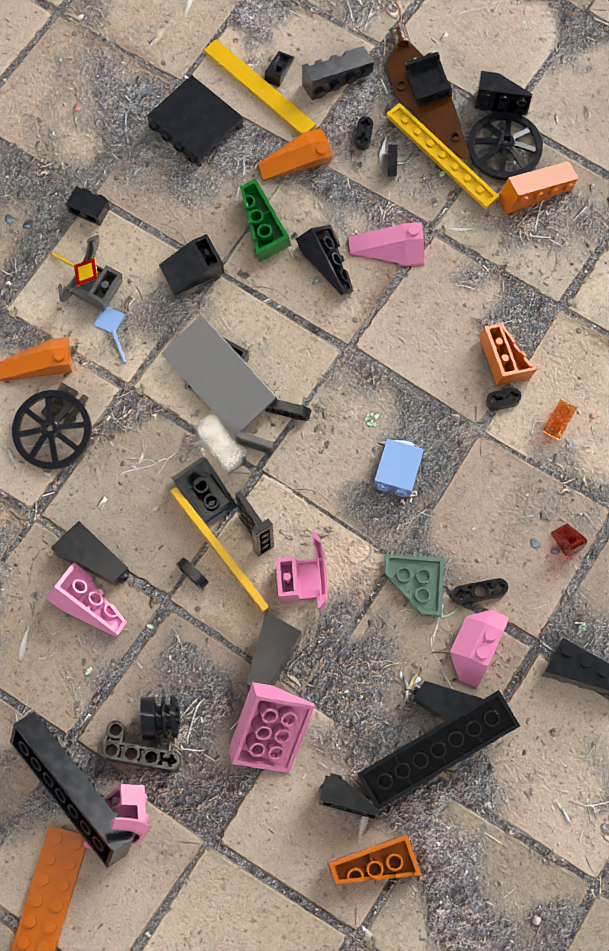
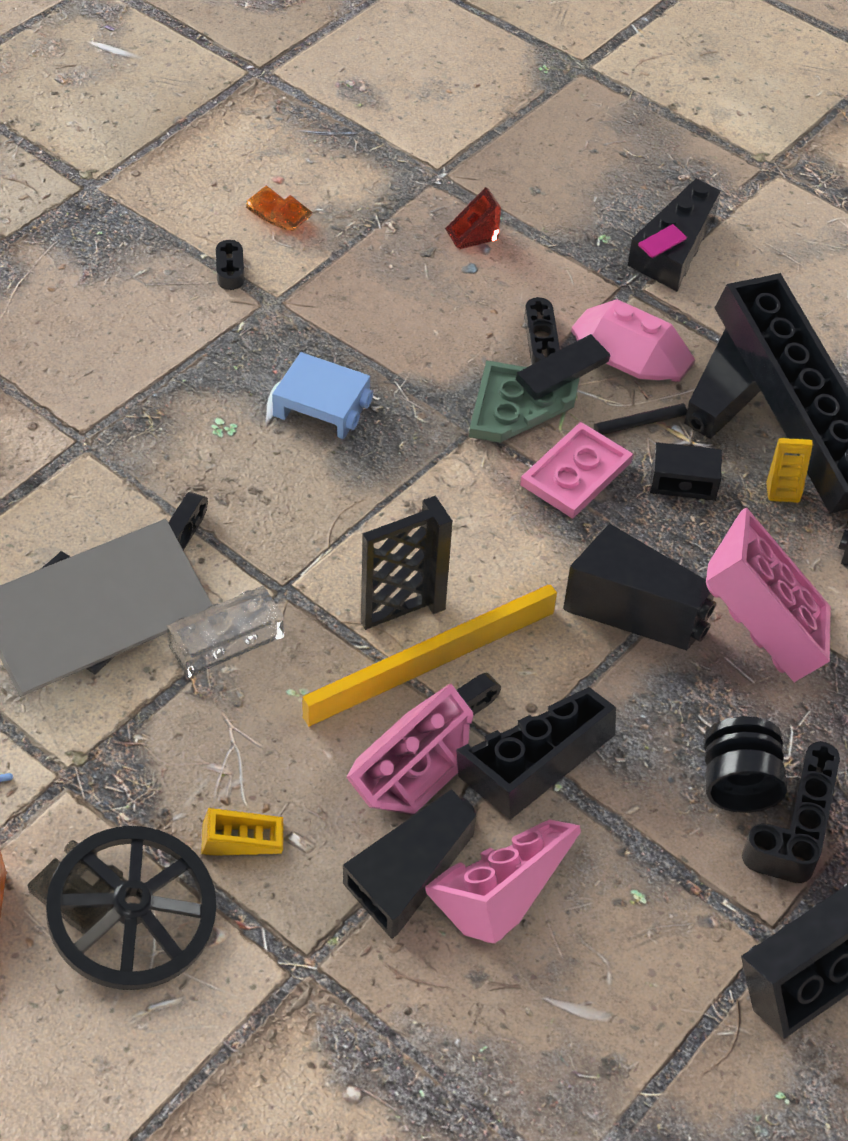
camera: 85 degrees left, 20 degrees down
black slope [171,457,237,527] -> none
dark grey tile [236,431,274,455] -> none
bright pink piece [276,531,328,612] -> none
orange wedge [479,323,537,386] -> none
none -> yellow slope [201,808,283,856]
none -> bright pink wedge [346,684,473,815]
none -> black wedge [456,687,616,820]
none -> black tile [515,334,610,401]
none -> bright pink plate [520,422,633,519]
none -> black bar [594,403,687,435]
none -> dark pink window [638,224,687,258]
none -> black brick [650,442,722,501]
none -> yellow slope [766,438,813,503]

